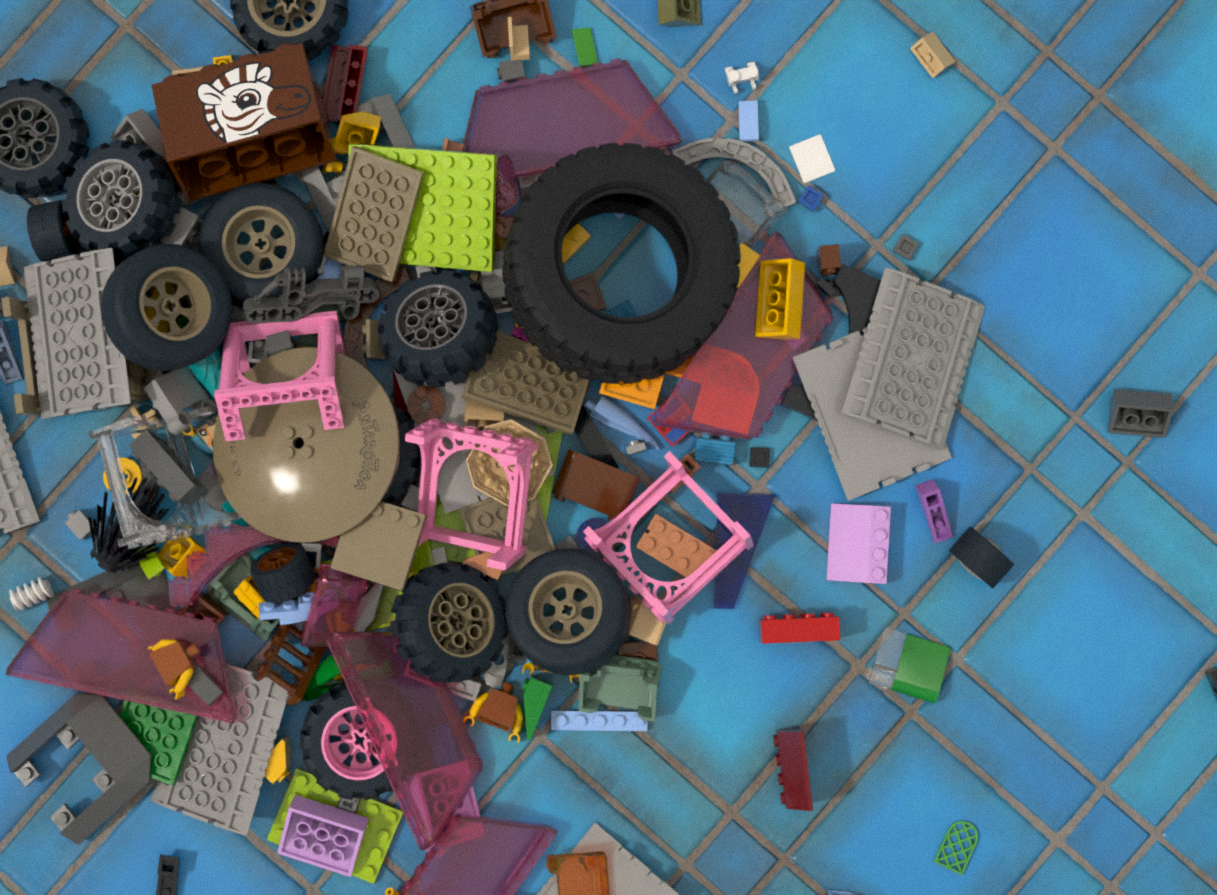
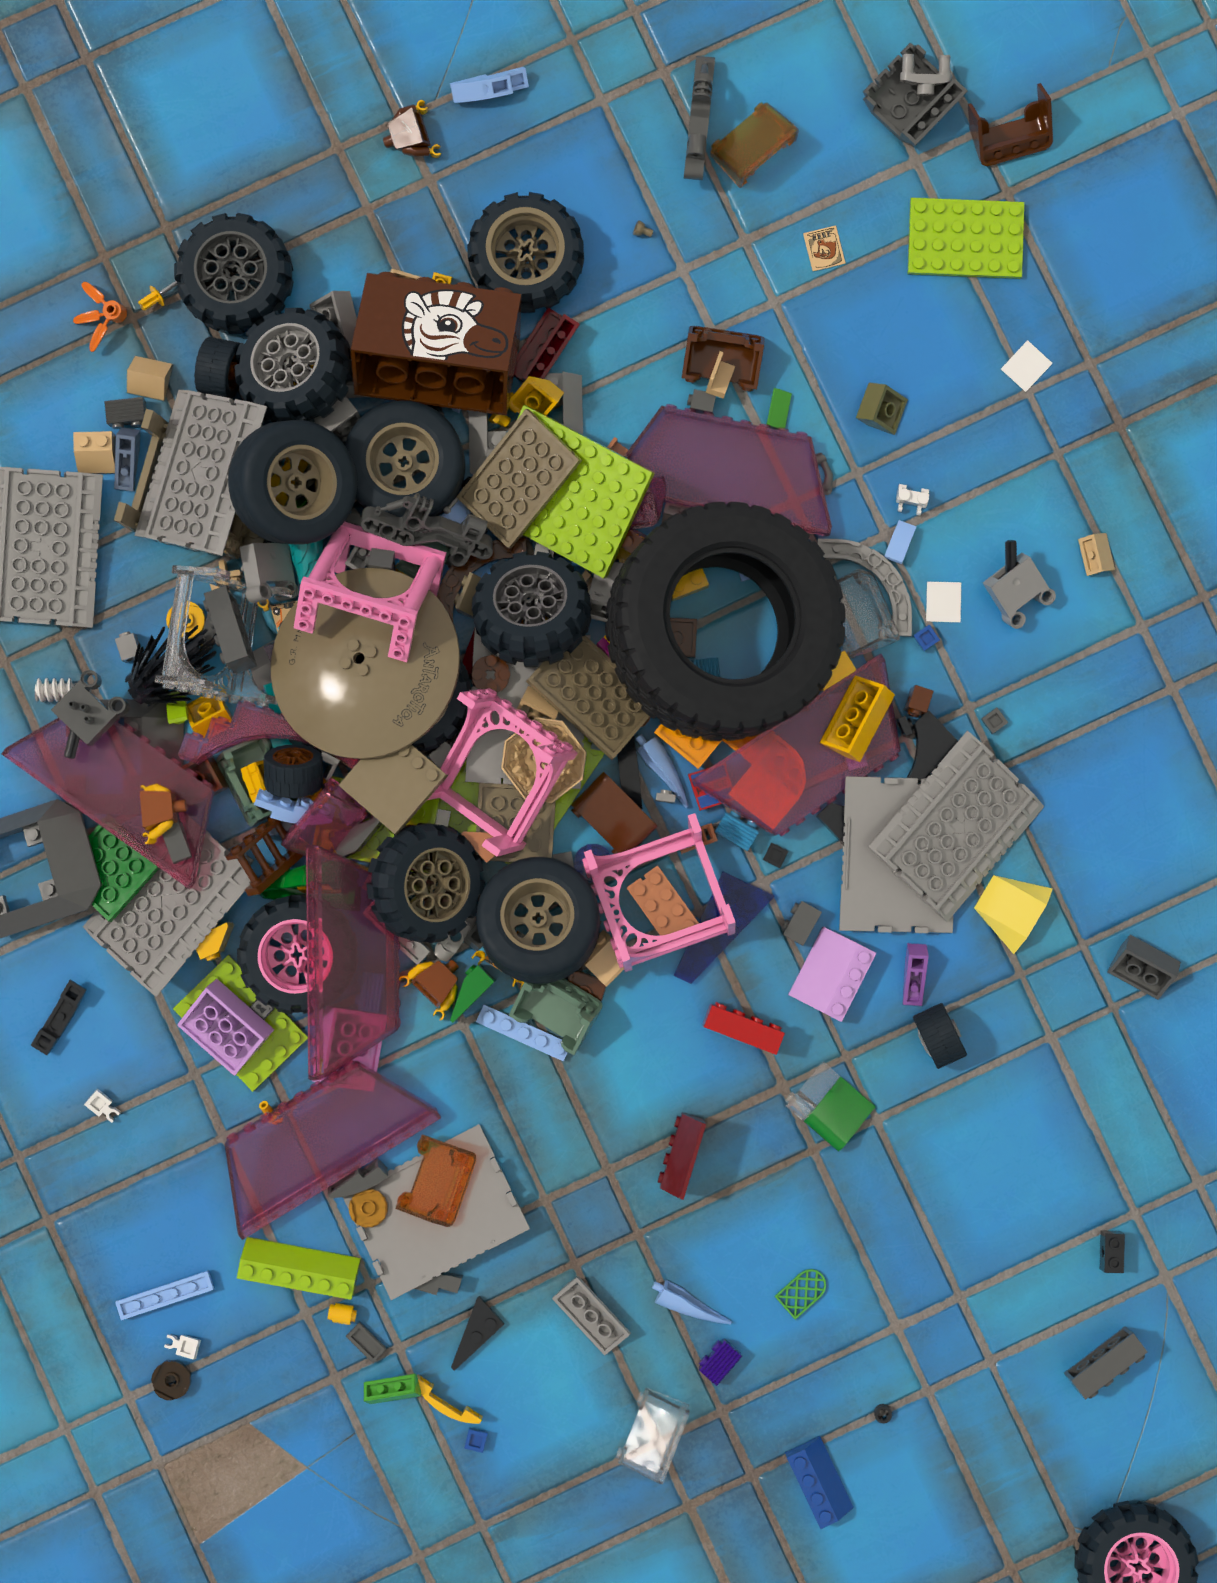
camera: 25 degrees right, 0 degrees up
none -> dark grey piece [51,670,130,759]
none -> dark grey brick [781,901,822,946]
none -> dark grey piece [813,453,833,495]
none -> light yellow wedge [974,875,1053,954]
none -> light grey piece [983,540,1056,629]

